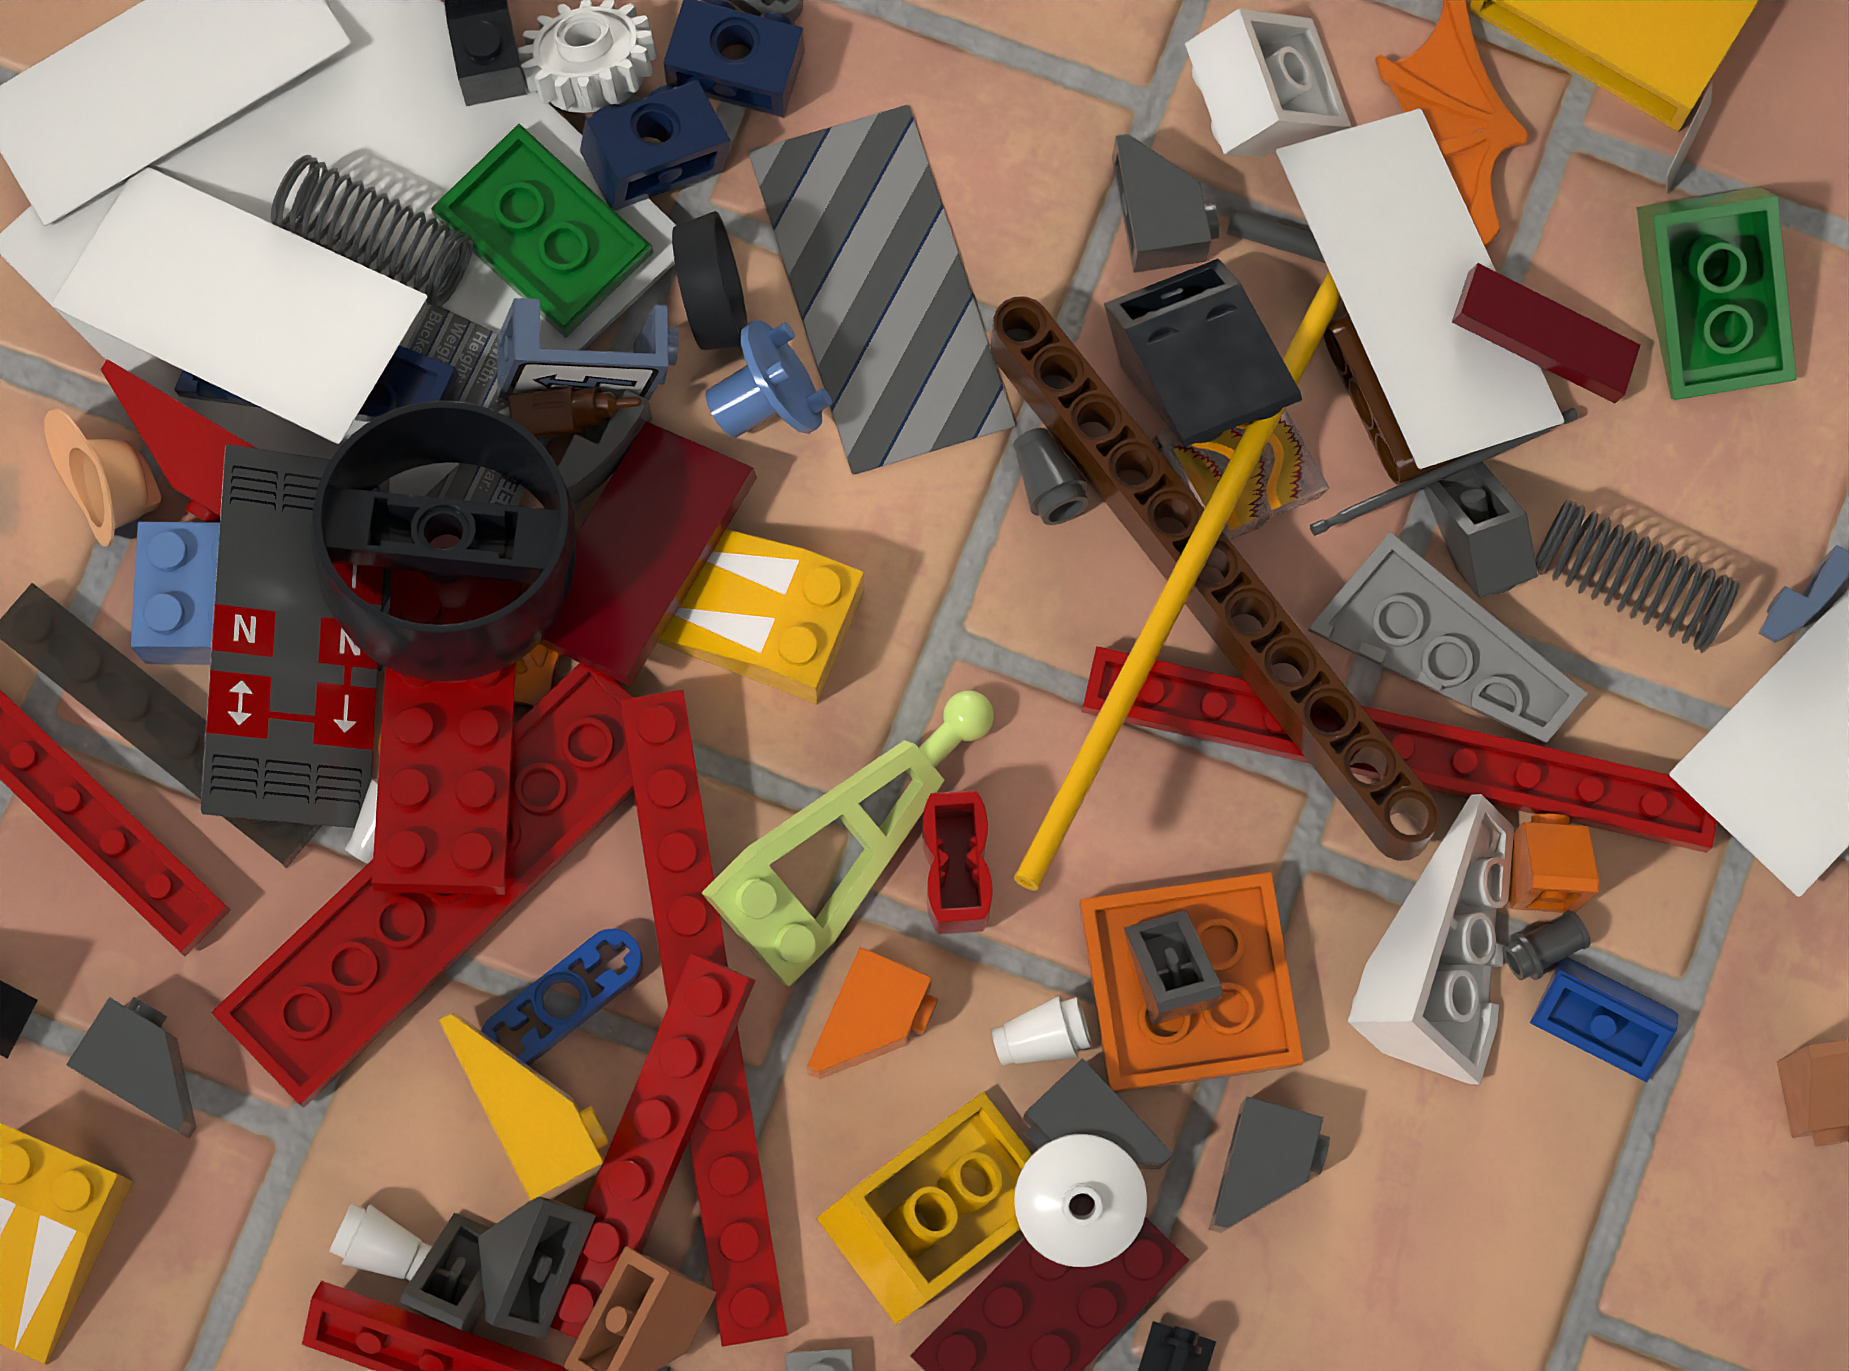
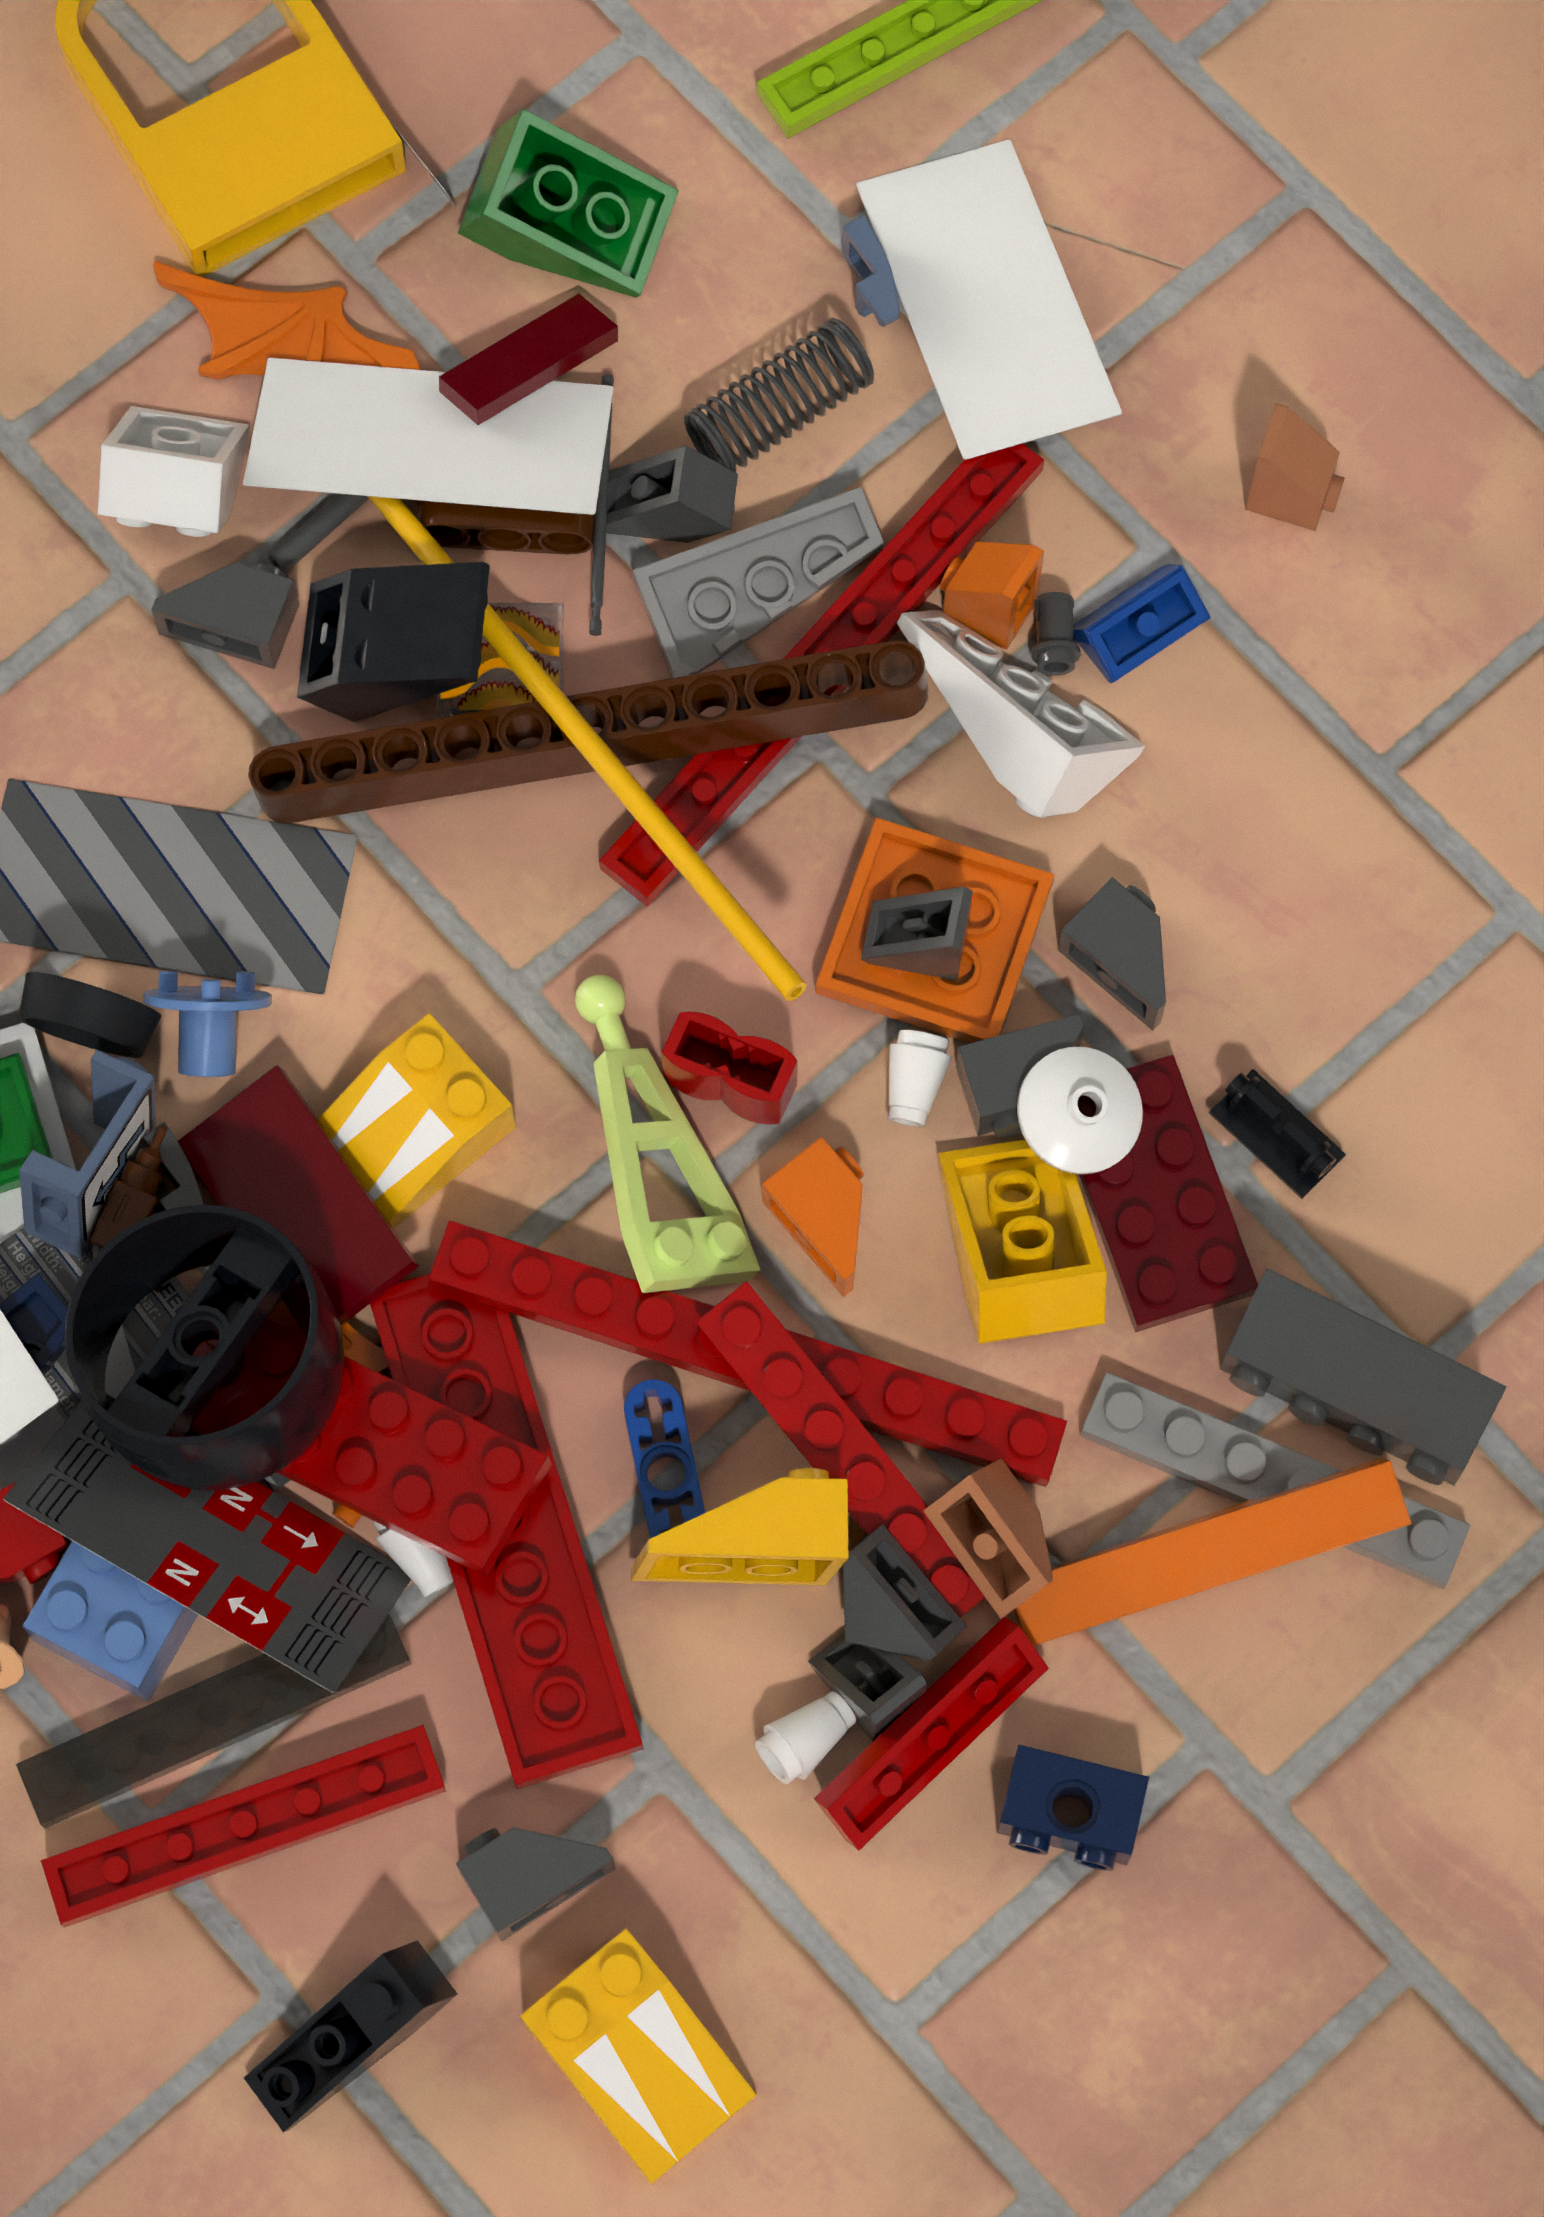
camera: 60 degrees left, 5 degrees down
dark grey cone [1013,428,1089,525] -> none

